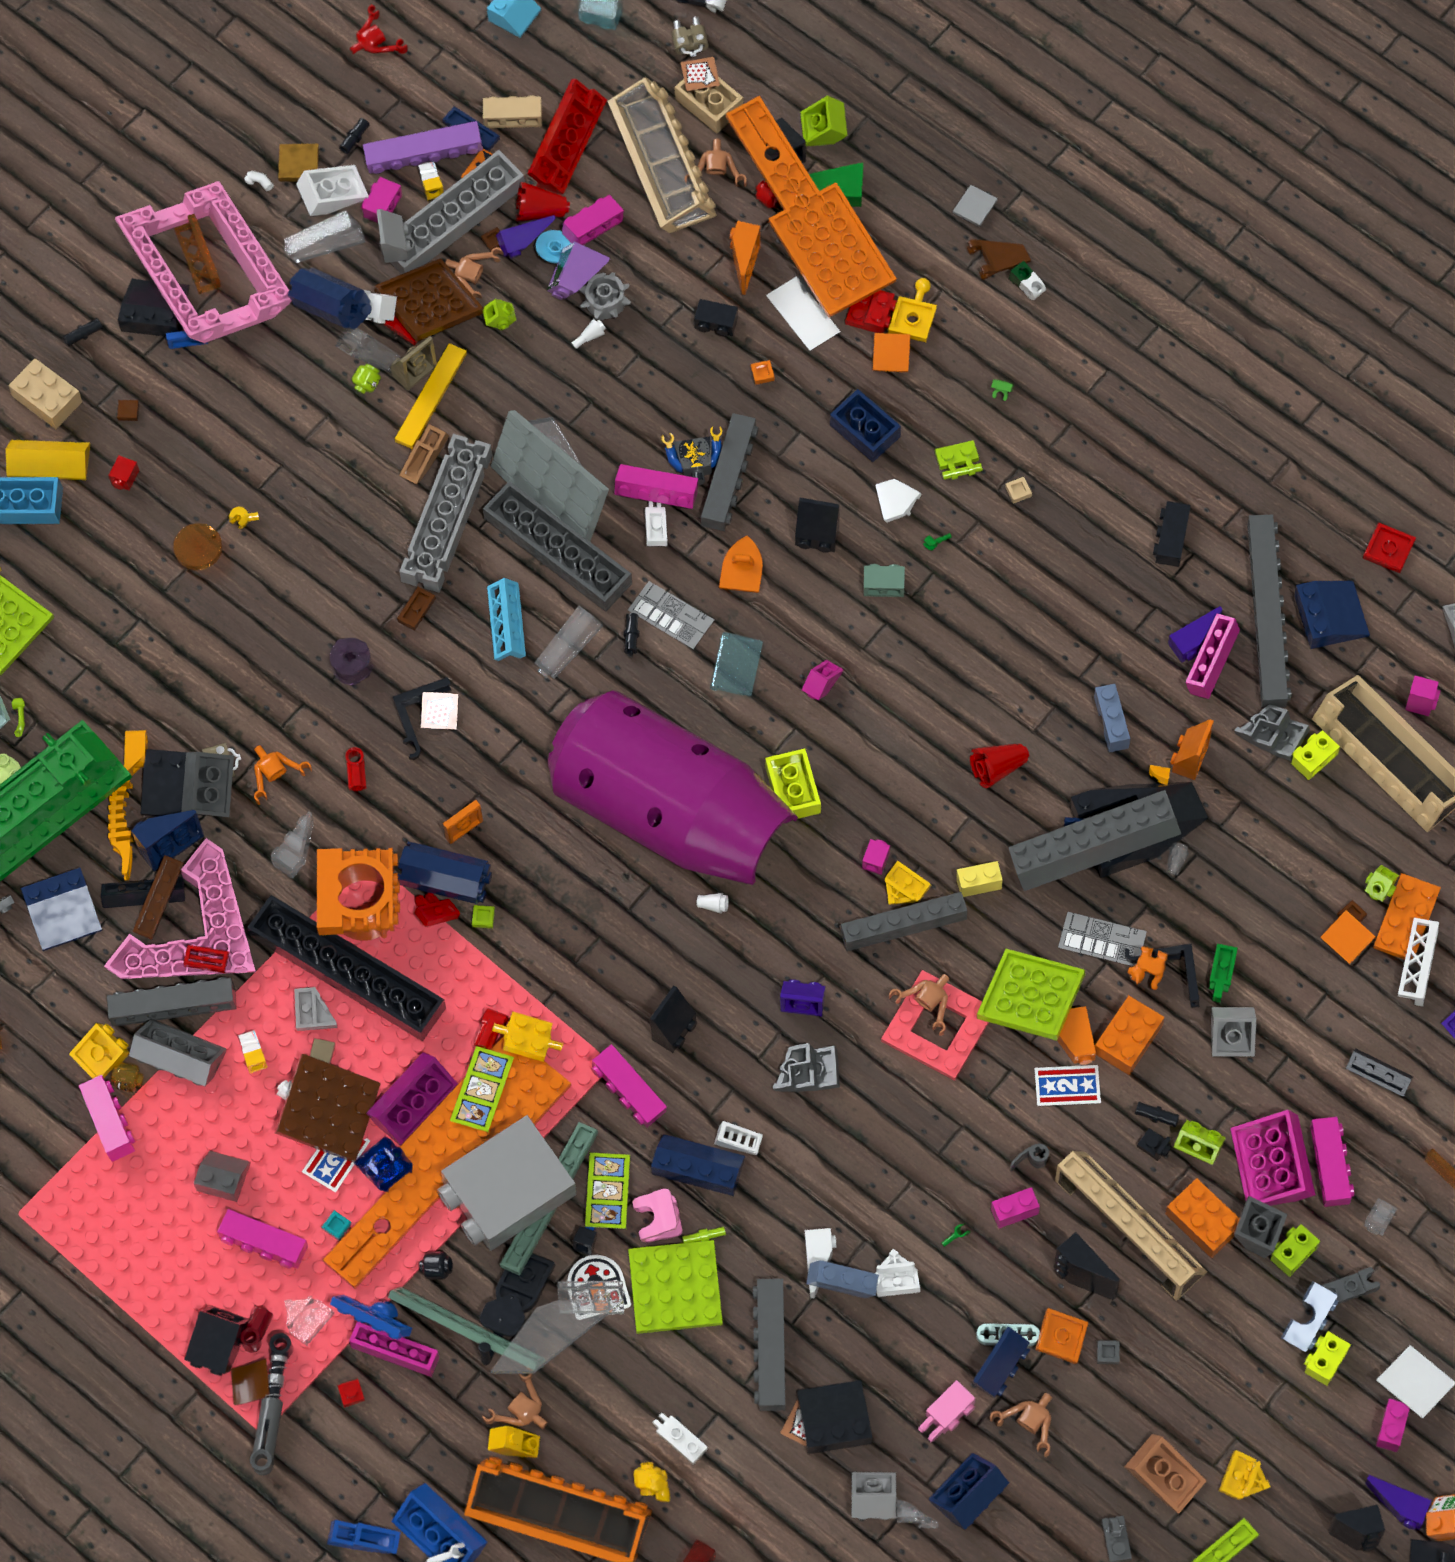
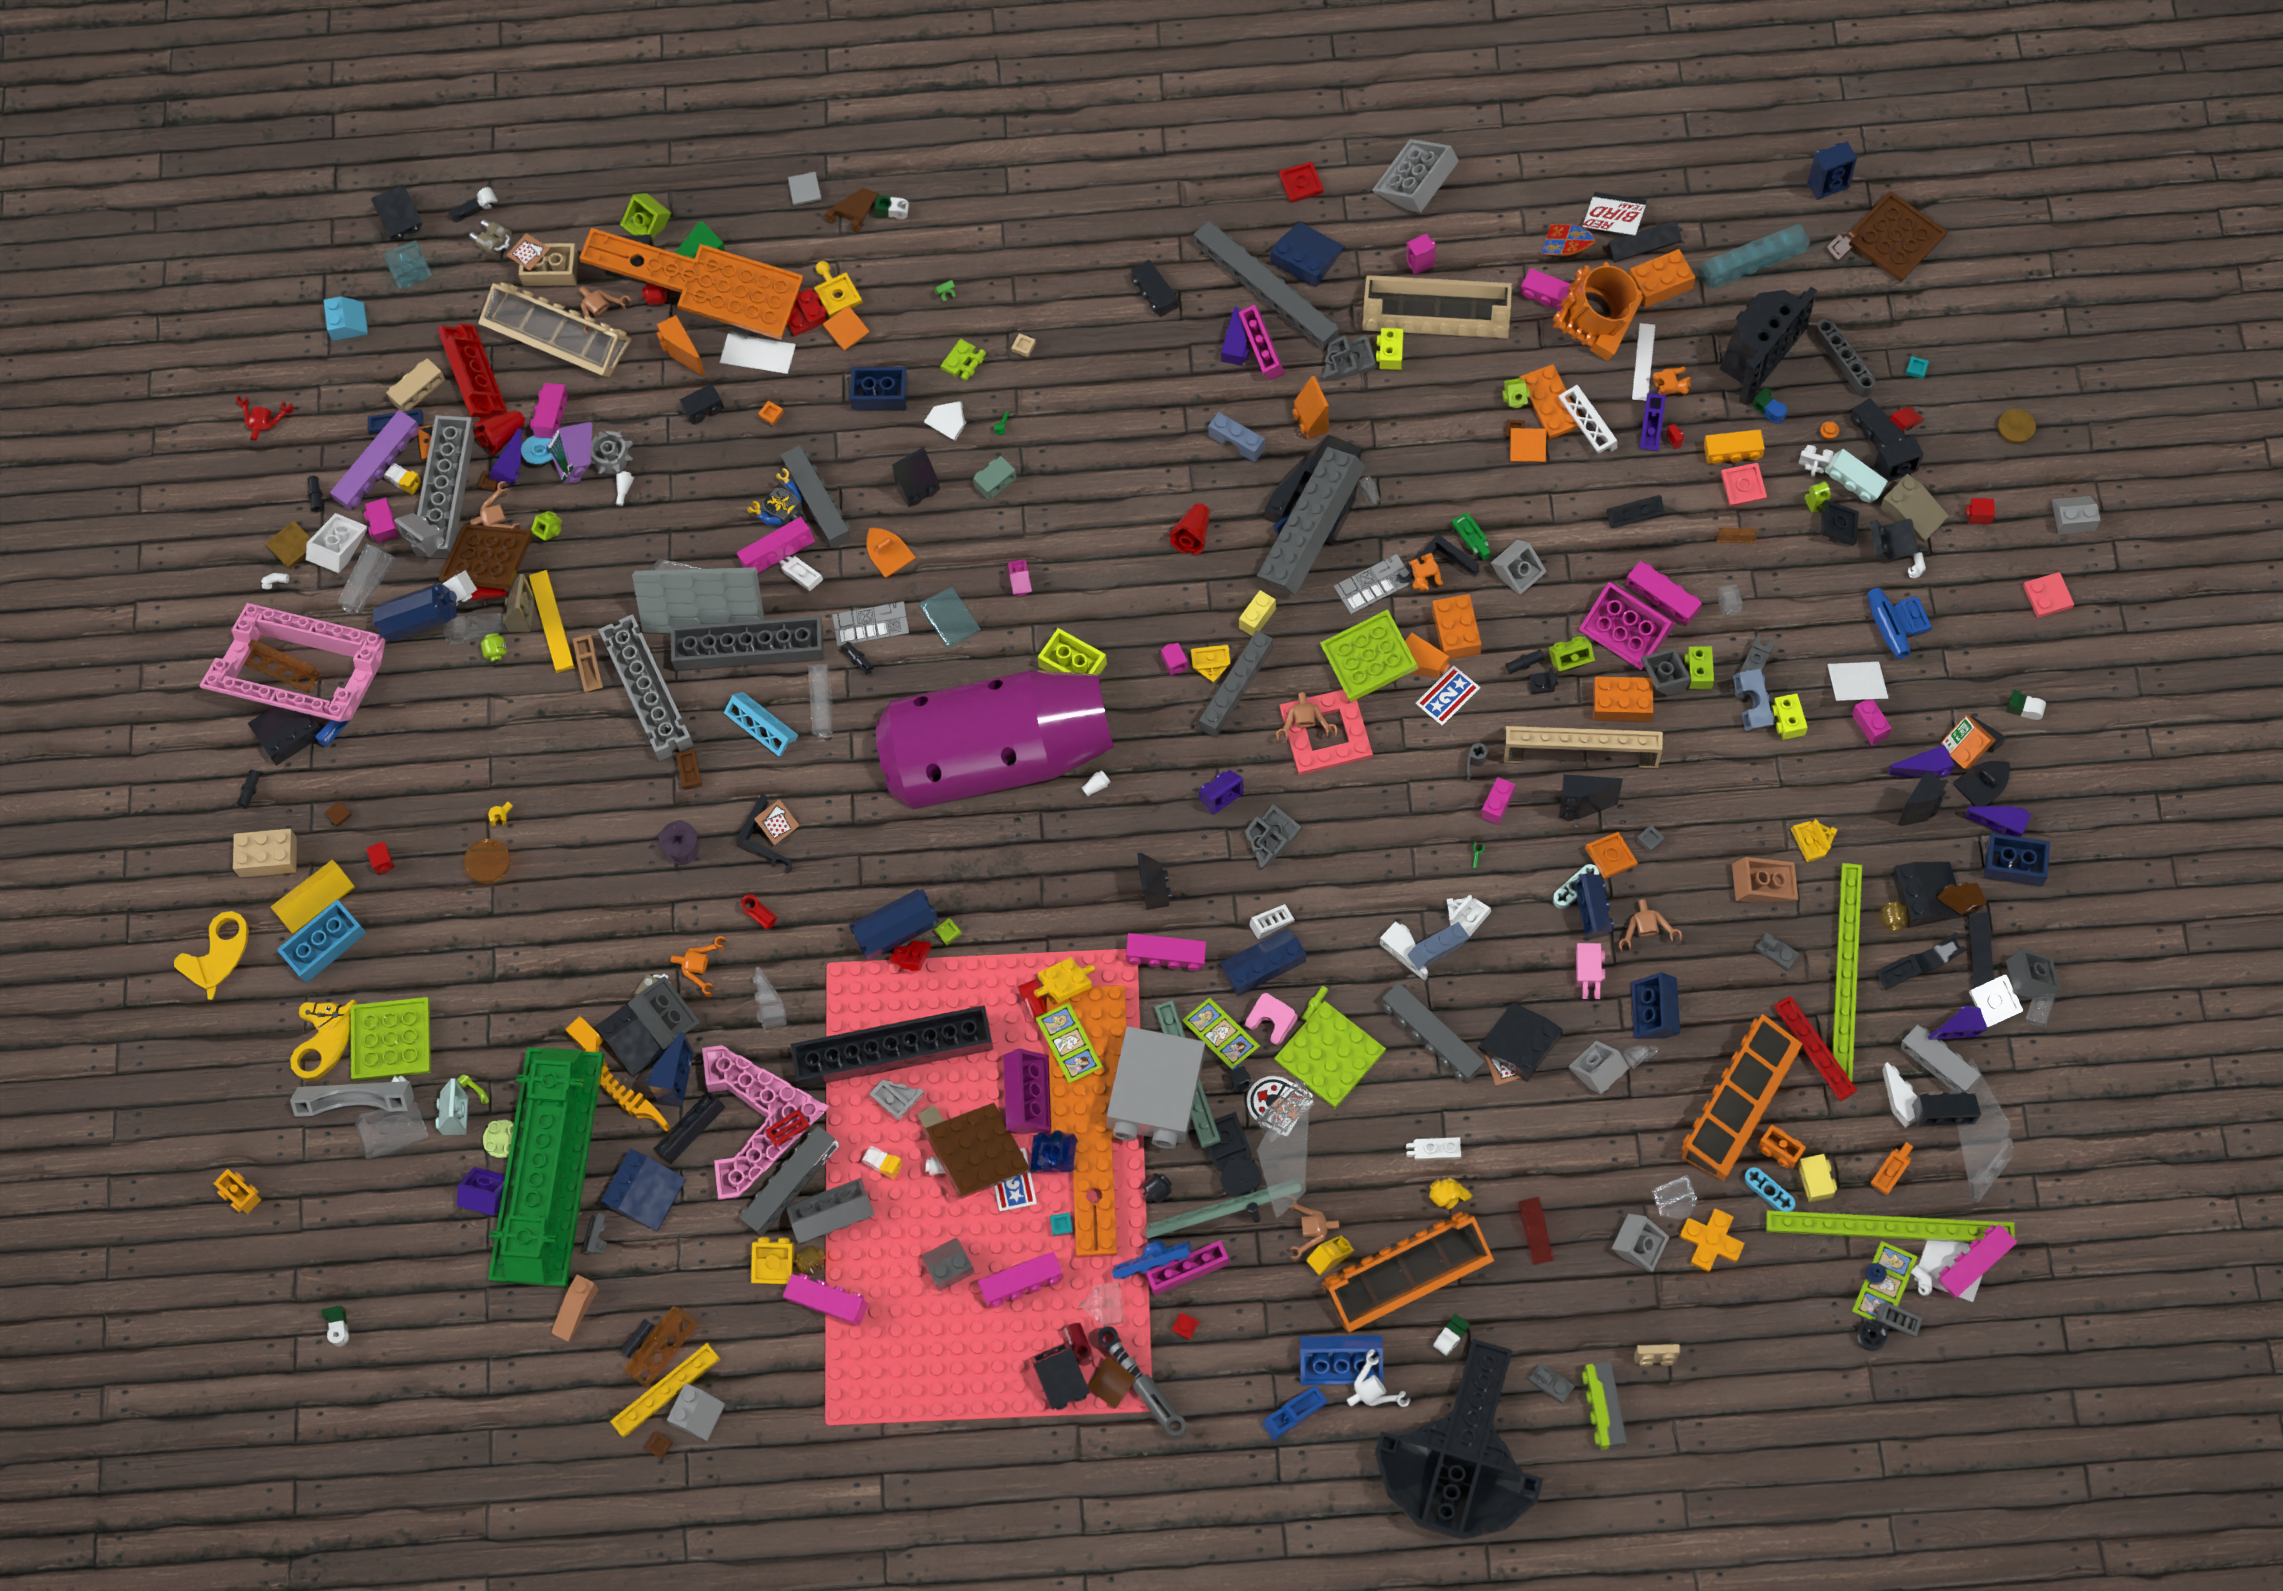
camera: 40 degrees left, 0 degrees up
reddish brown tile [132,855,185,940] -> none
orange hose [317,848,400,941] -> none
orange tile [443,800,483,844] -> none
light orange tile [1149,765,1170,785] -> none

